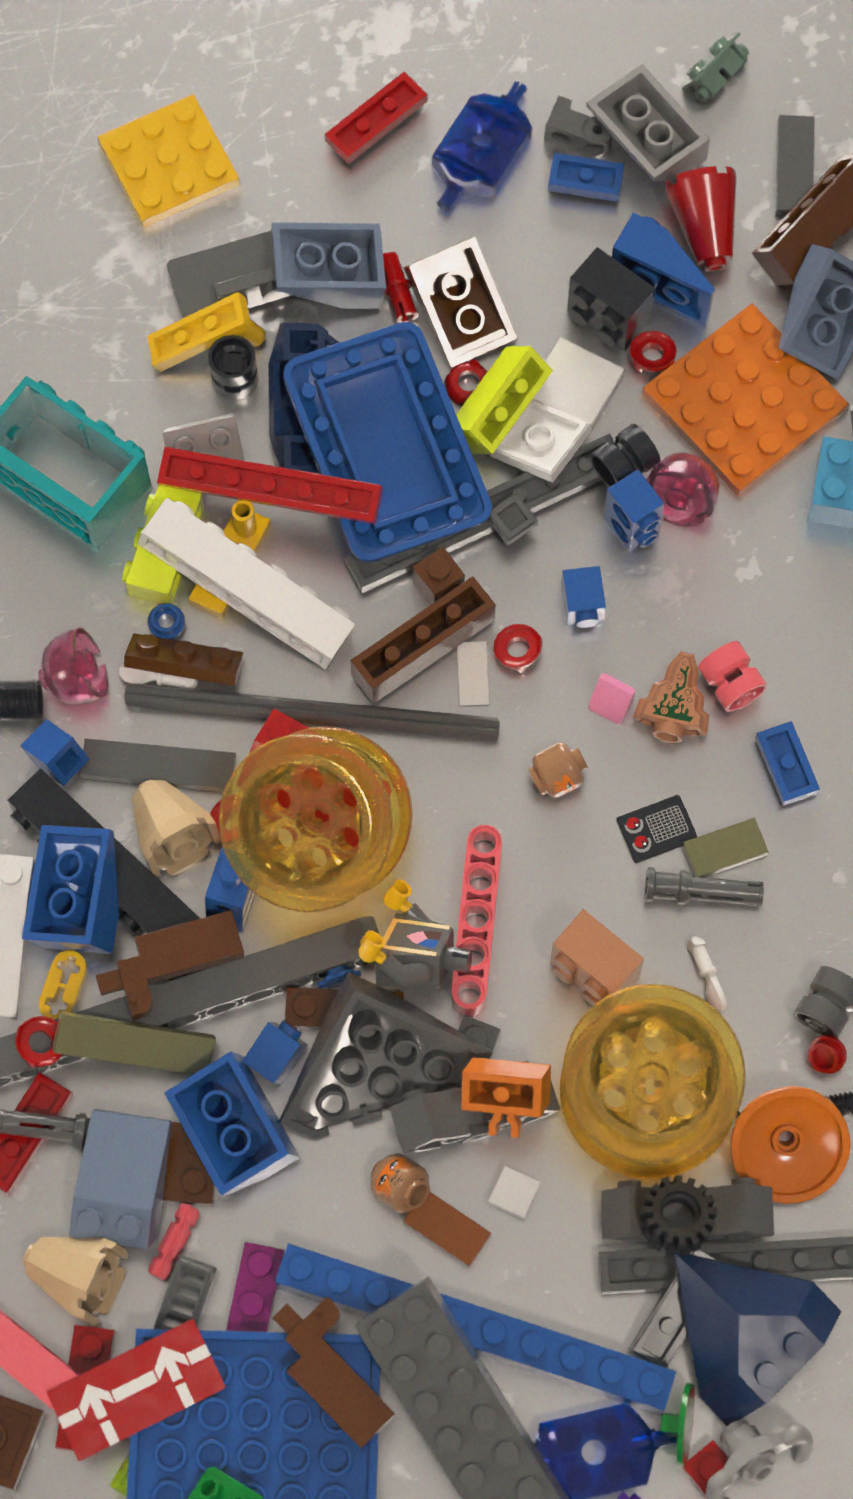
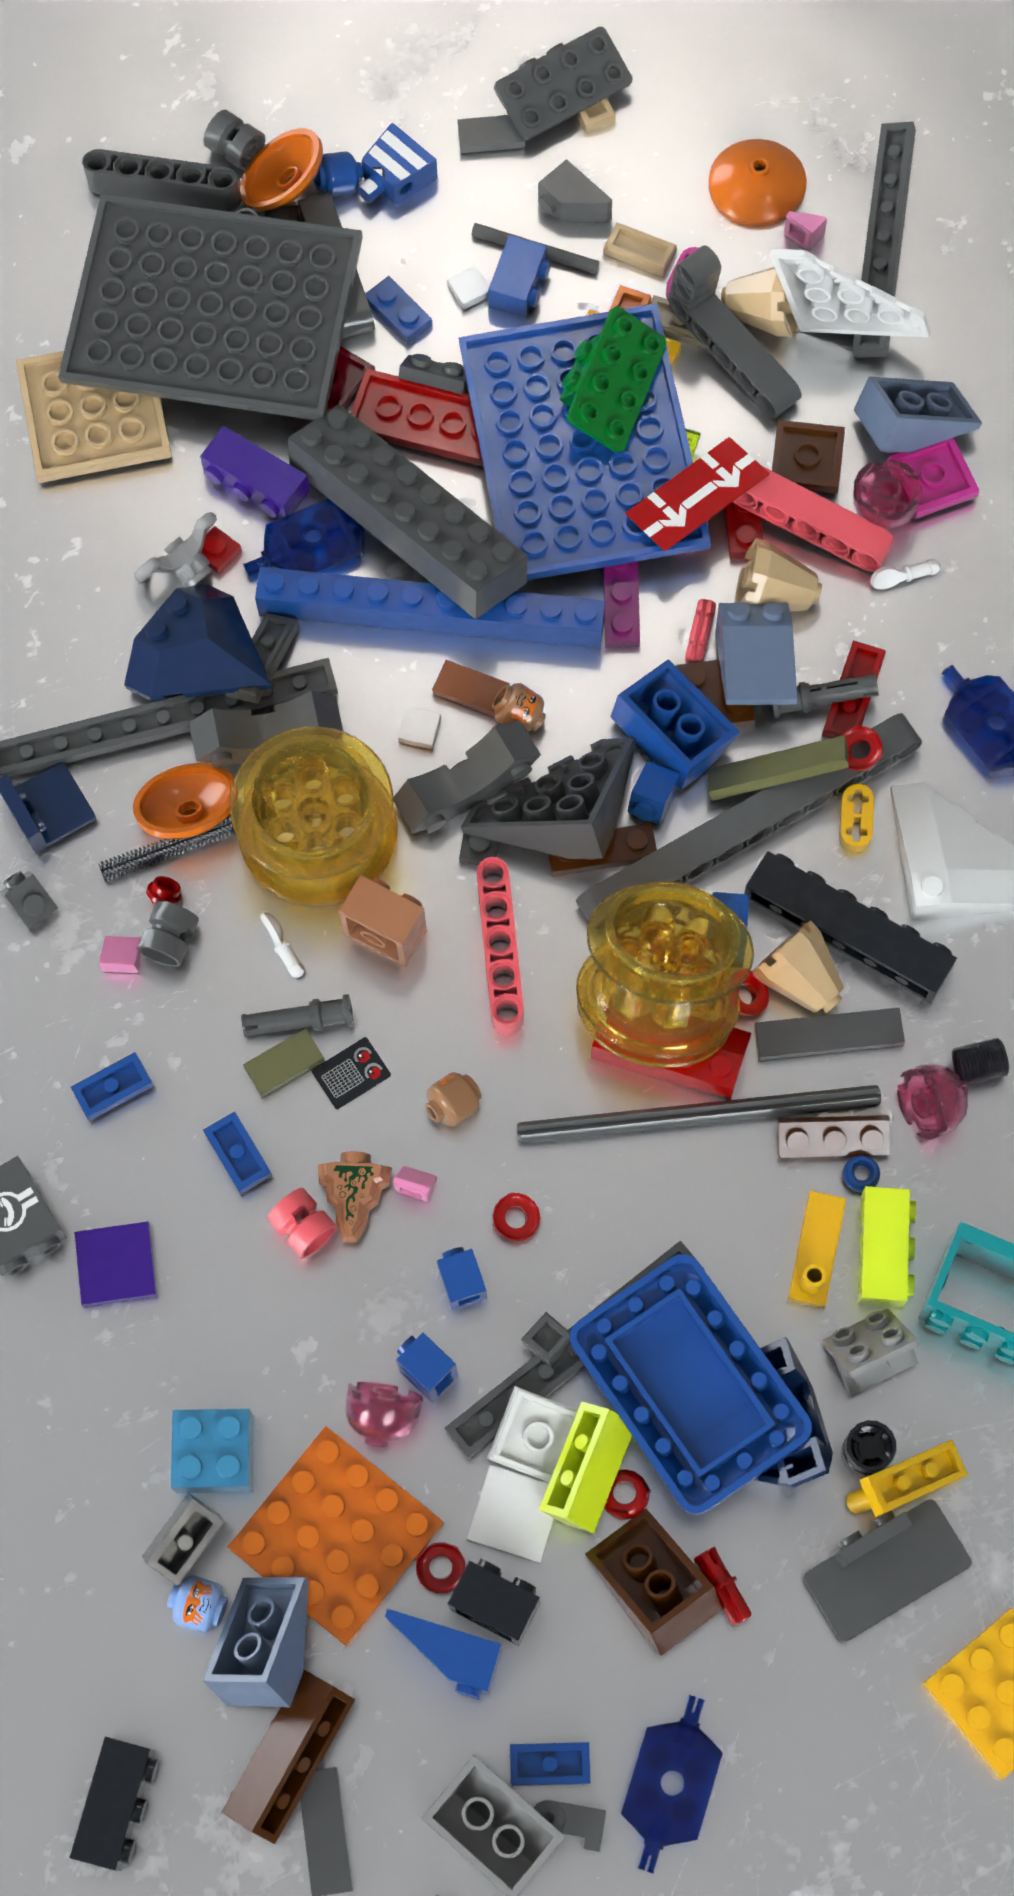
camera: 170 degrees right, 0 degrees up
blue brick [20,719,90,787] -> none
blue slope [22,825,119,954] -> none
reddish brown piece [96,910,244,1021] -> none
white brick [138,498,355,670] -> none
dark grey slope [153,1255,219,1329] -> none
red plate [157,446,384,525] -> none
sand blue slope [271,222,386,309] -> none
reddish brown piece [272,1296,395,1450] -> none
blue plant [317,966,362,989] -> none
red plate [325,71,428,165] -> none
reddish brown brick [350,576,496,704] -> none
dark grey torso [358,879,472,989] -> none
reddish brown brick [412,547,465,605] -> none
white sticker [457,641,489,706] -> none
orange brick [461,1057,551,1138] -> none
black wheel [590,424,661,488] -> none
black tyre [639,1175,717,1256] -> none
green piece [660,1383,695,1467] -> none
red cone [665,166,737,271] -> none

